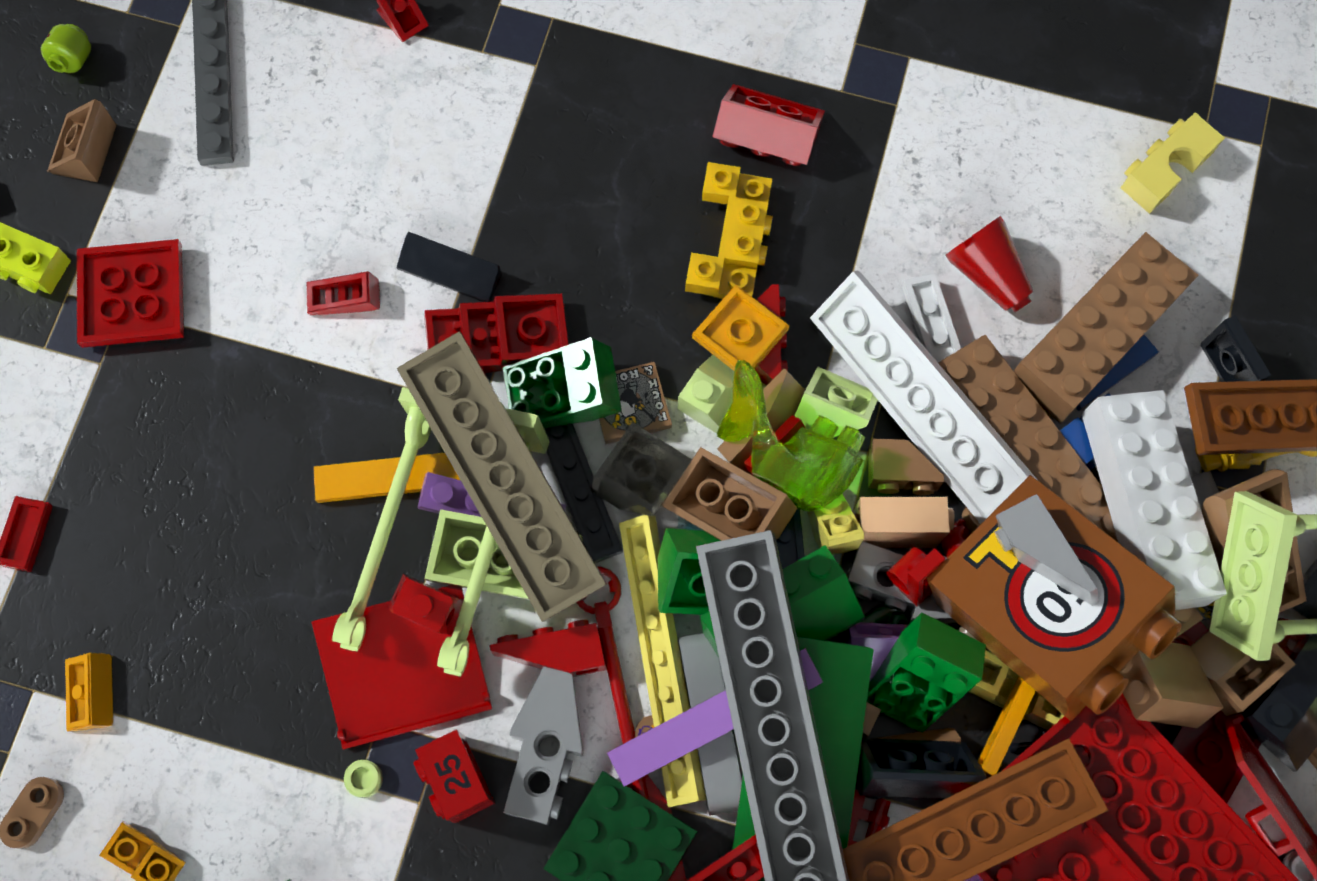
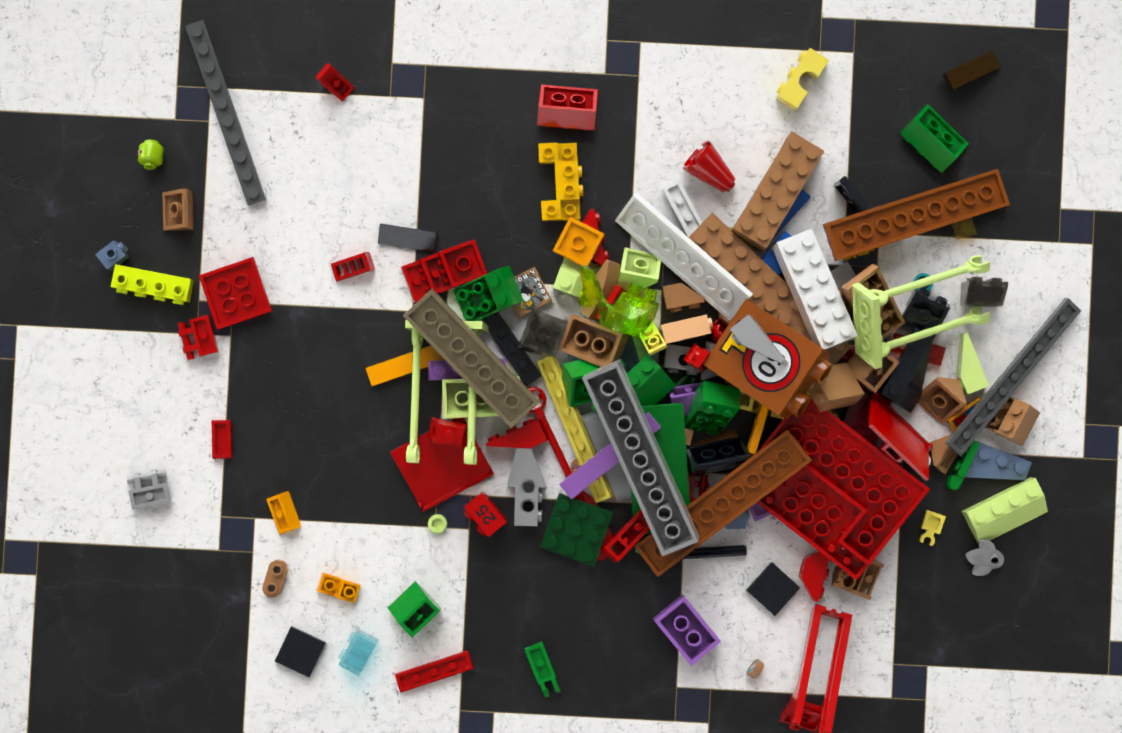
camera: 10 degrees left, 15 degrees up
none -> red plate [178,315,219,361]

